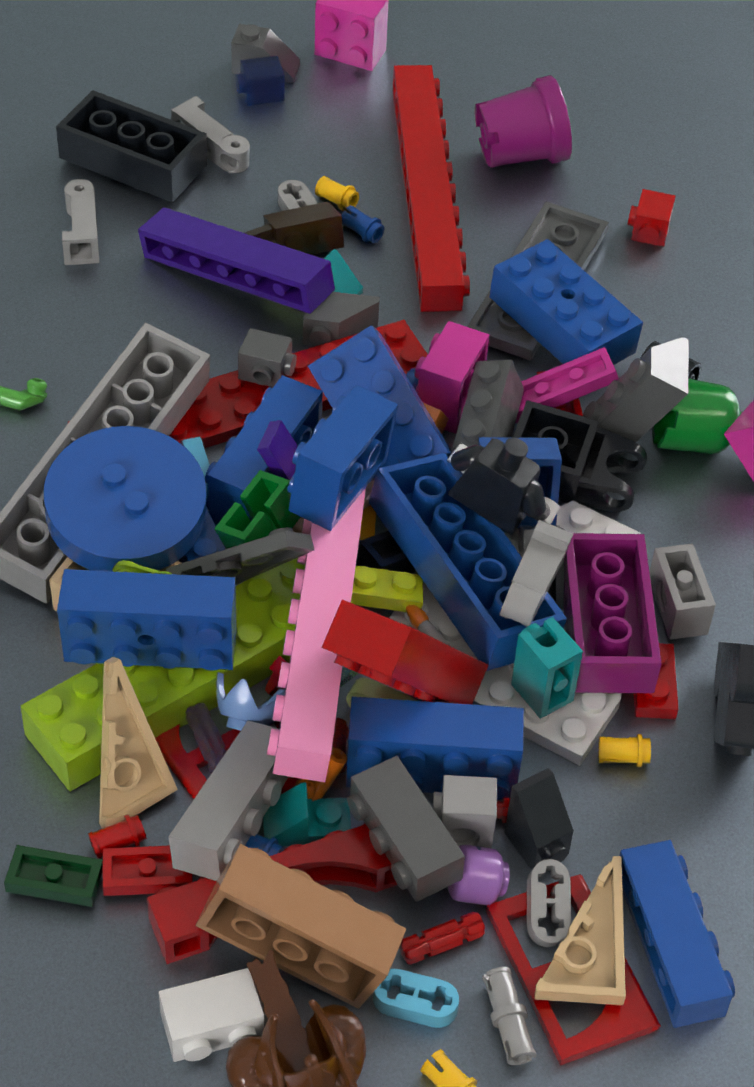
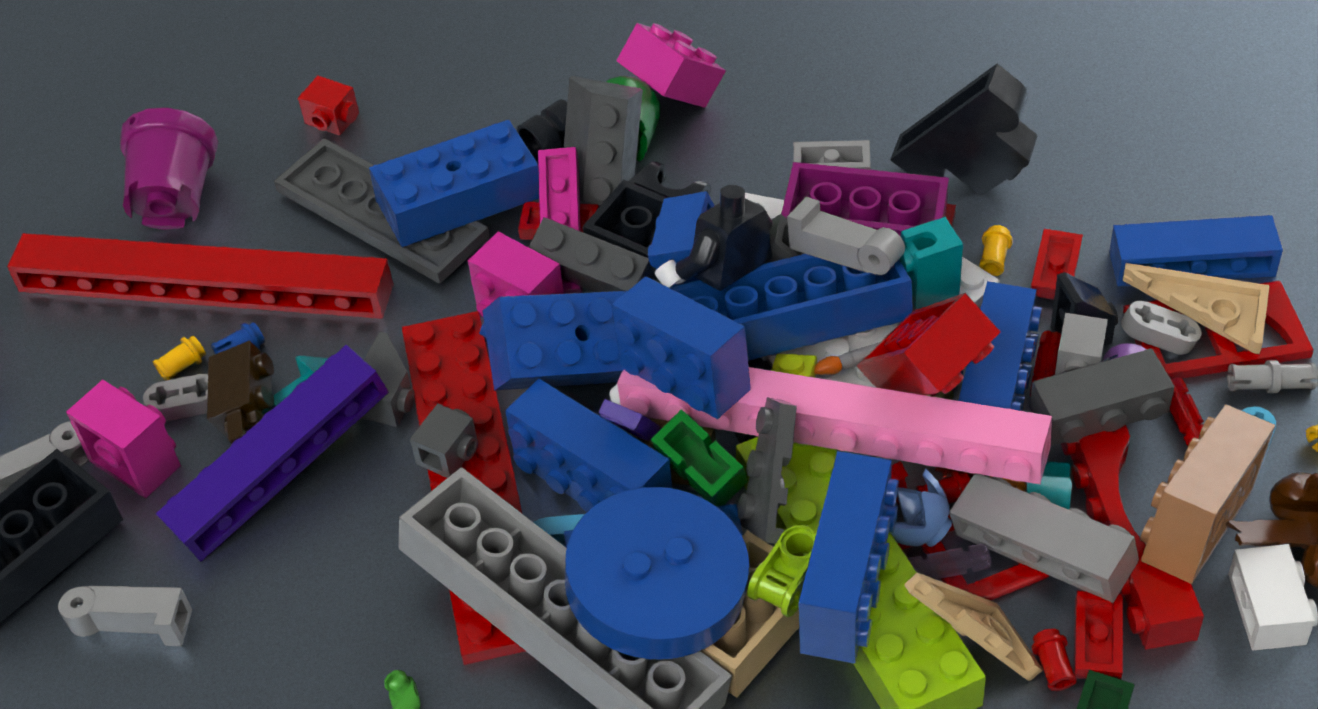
camera: 70 degrees left, 0 degrees up
none -> dark pink brick [66,379,181,499]
none -> red plate [1031,228,1083,300]

